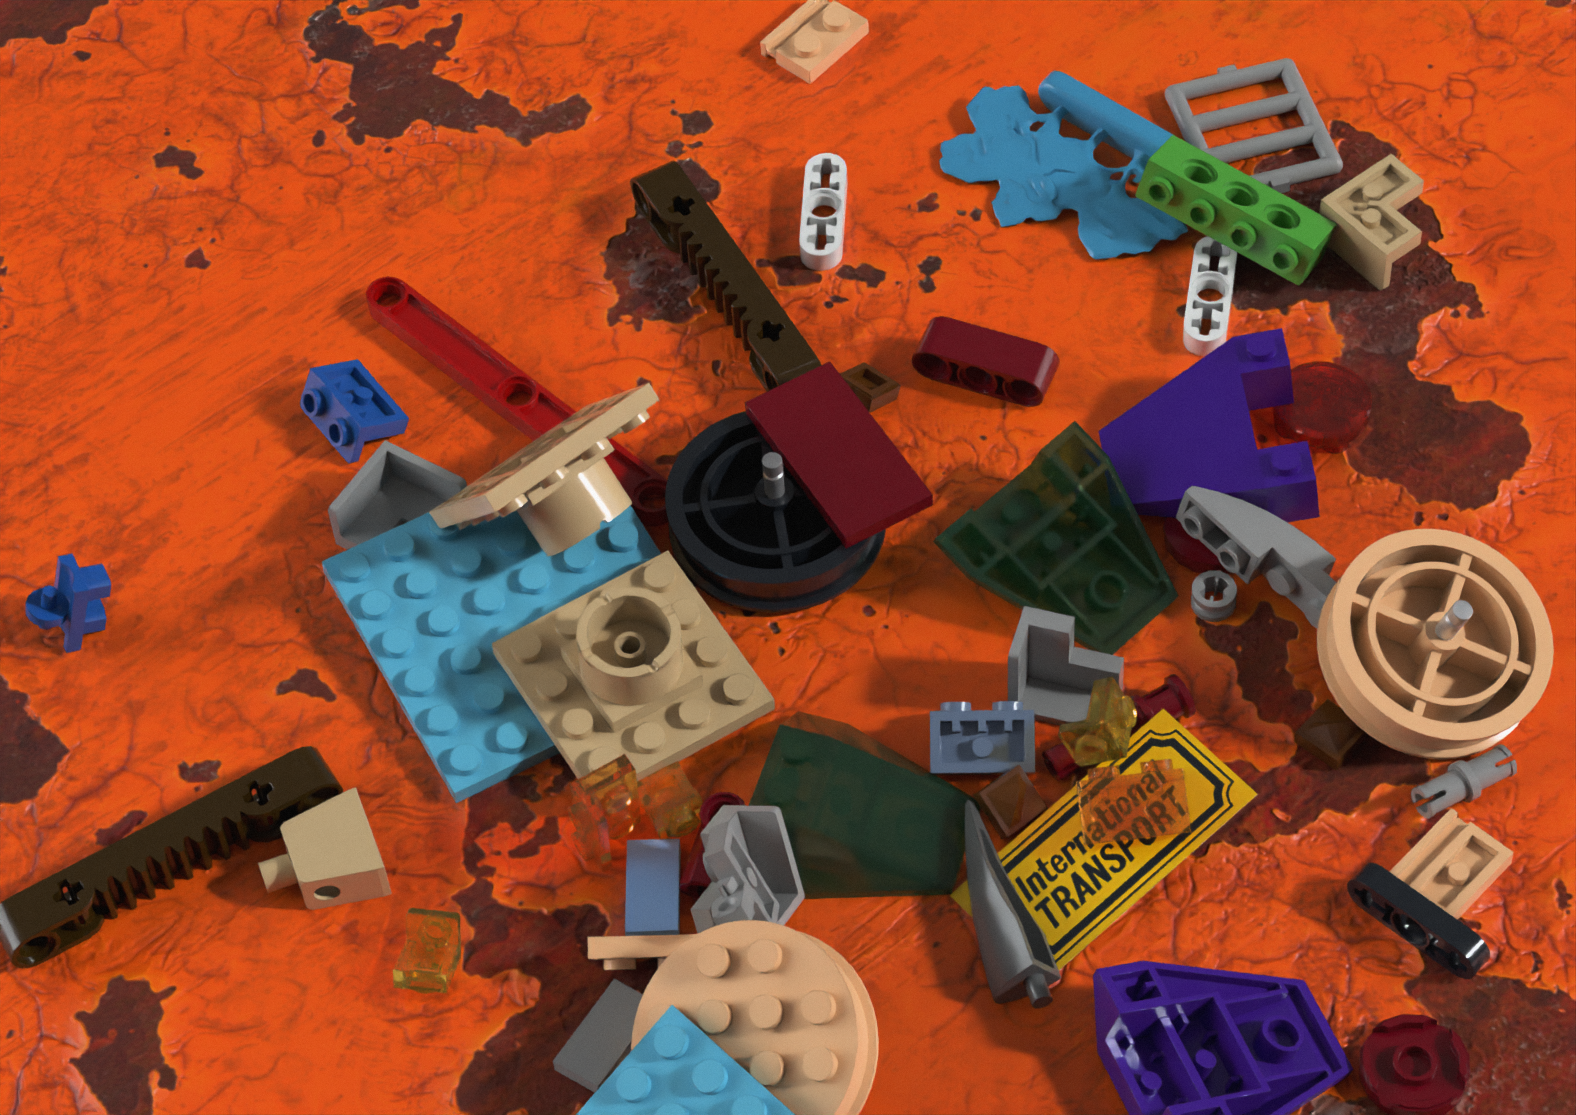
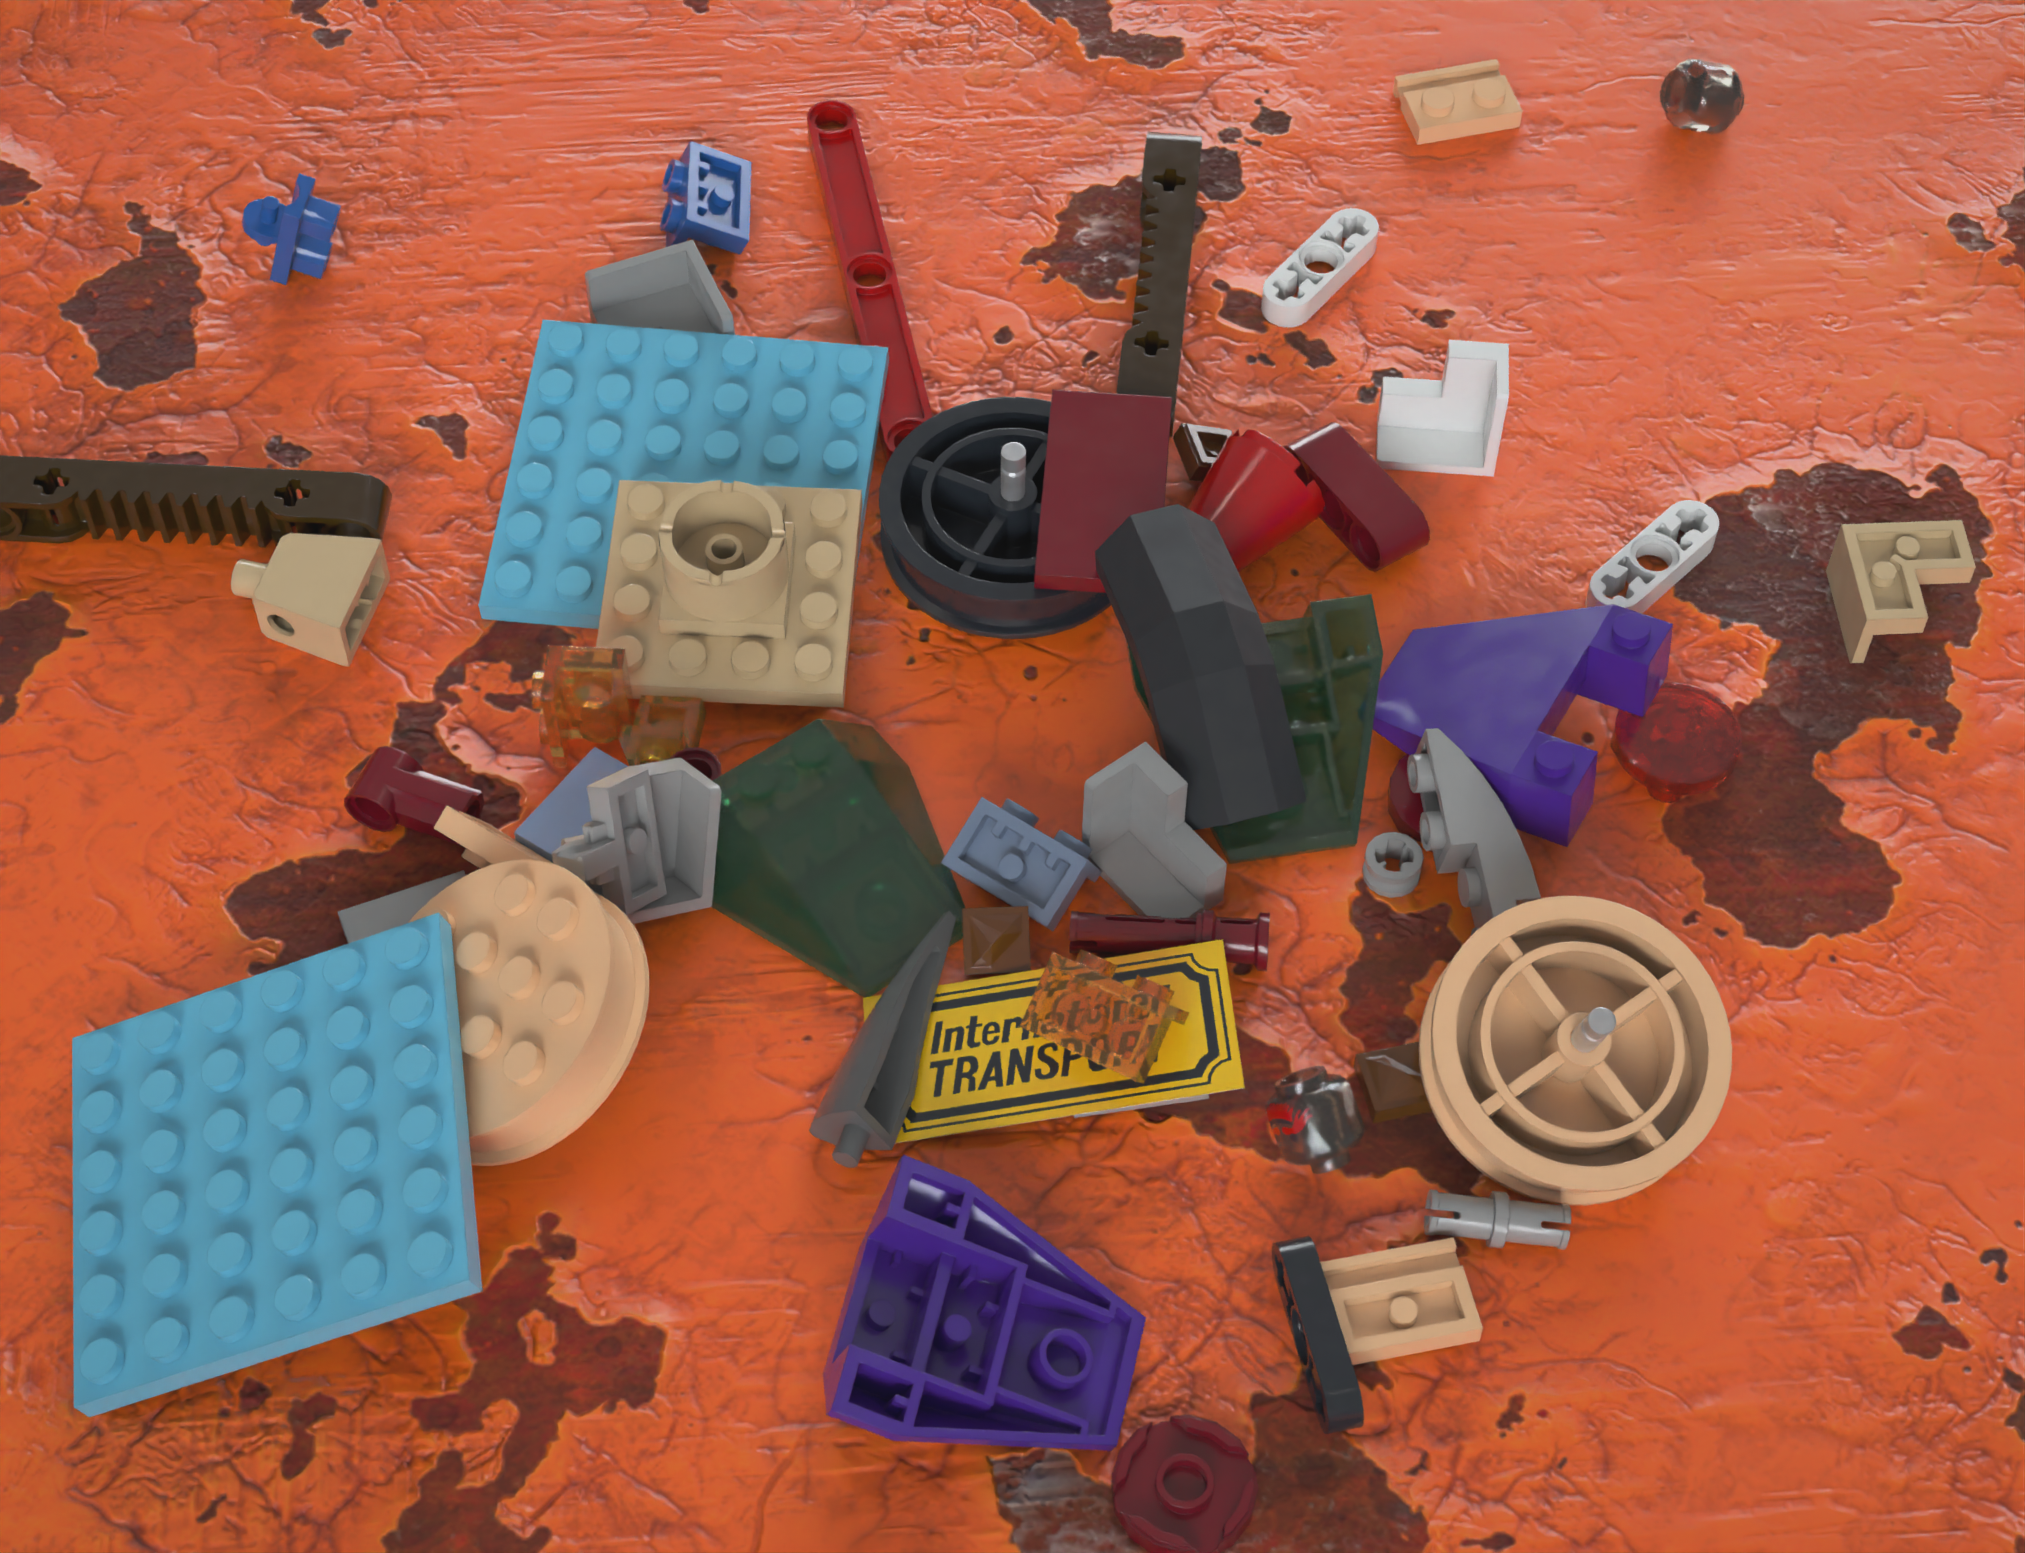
camera: 30 degrees right, 0 degrees up
clear yellow bracket [393,908,461,994] -> none
tan piece [429,383,660,557] -> none
dark azure plant [939,71,1188,259] -> none
clear yellow bracket [1058,676,1137,766] -> none
bright green brick [1135,135,1337,286] -> none
light grey bar [1164,58,1343,193] -> none
none -> dark red piece [344,746,485,845]
none -> black piece [1095,504,1307,830]
none -> red cone [1187,429,1325,572]
none -> clear smoke head [1265,1066,1366,1174]
none -> white panel [1376,340,1509,477]

